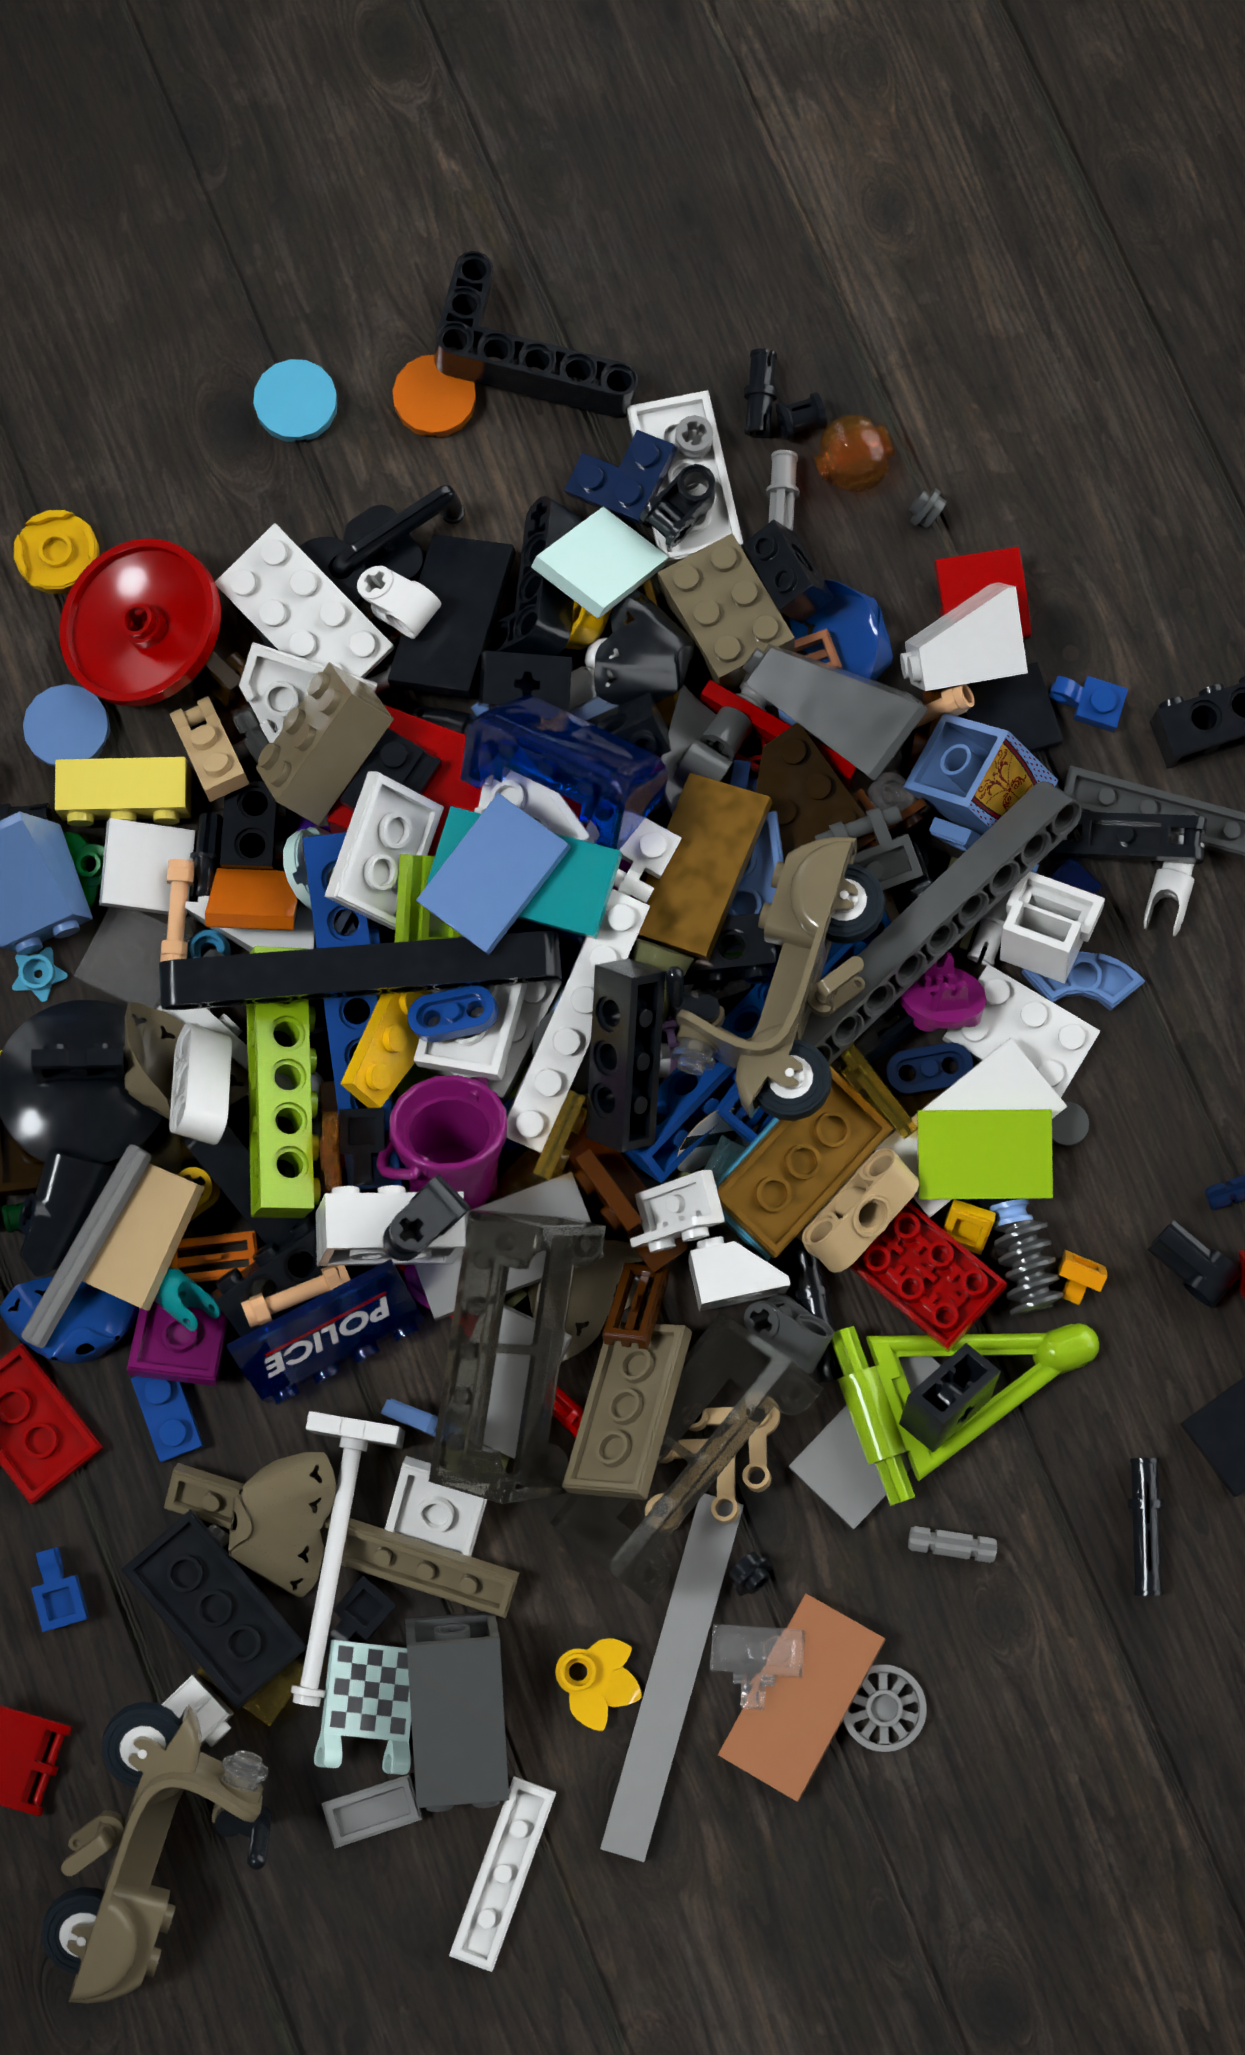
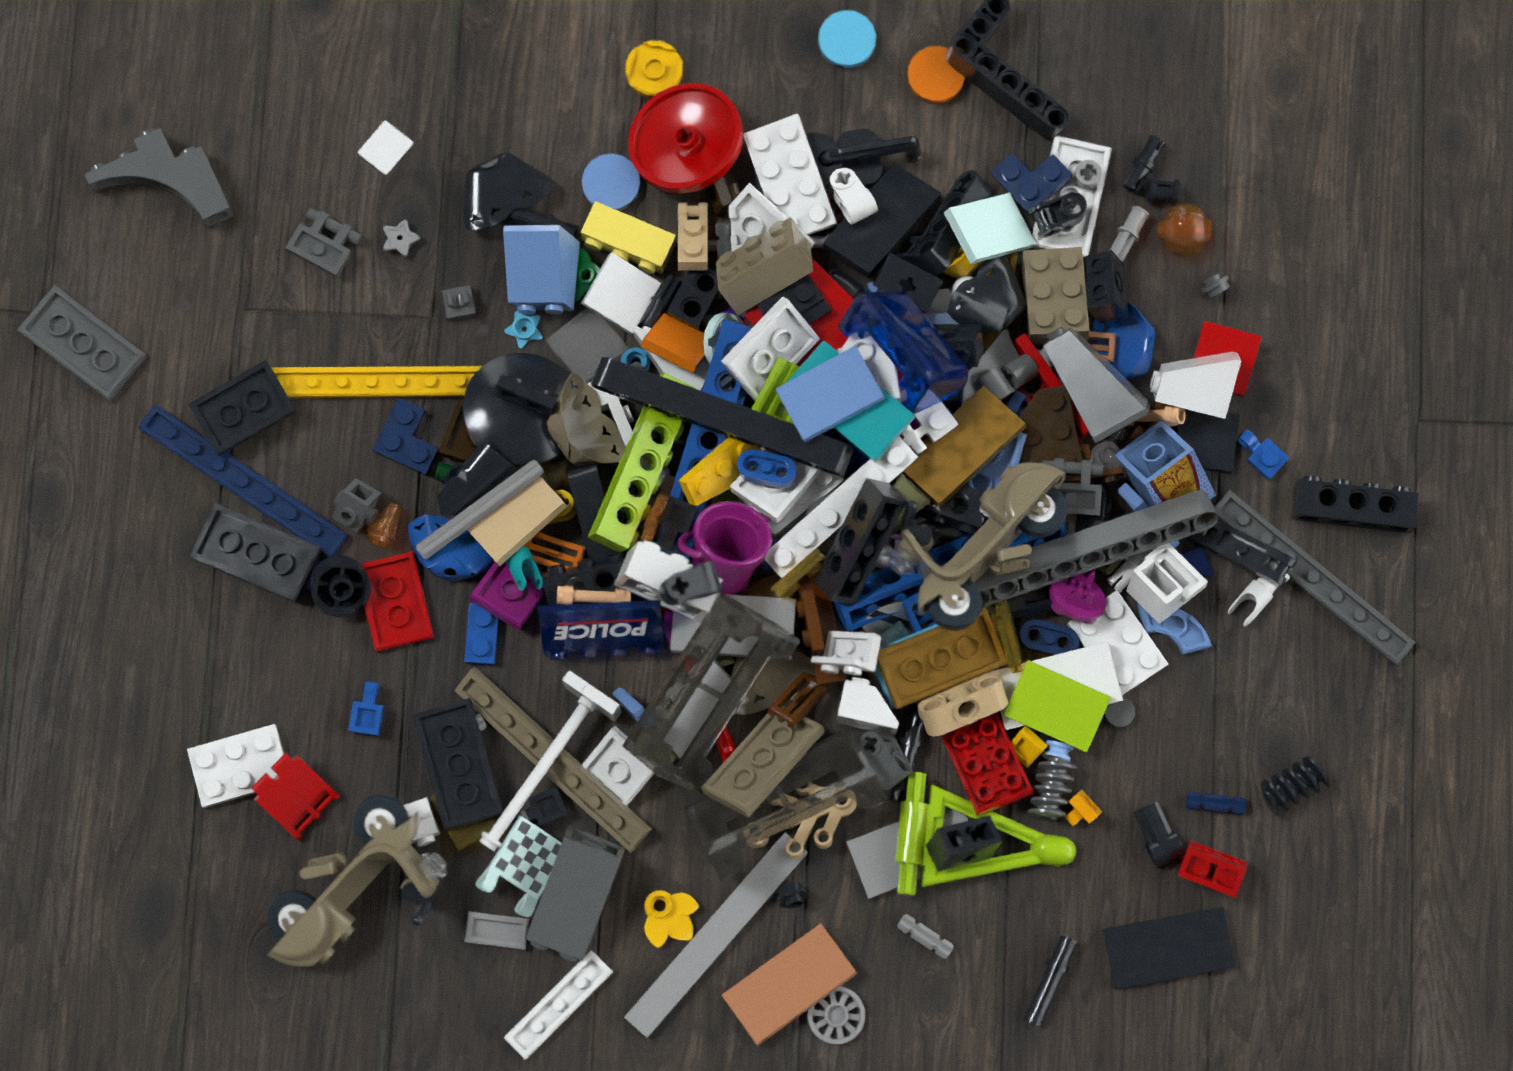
camera: 25 degrees right, 0 degrees up
light nougat bar [160,859,195,962] -> none
white beam [169,1022,232,1145] -> none
dark tan piece [228,1452,336,1597] -> none
clear hinge [710,1624,806,1710] -> none

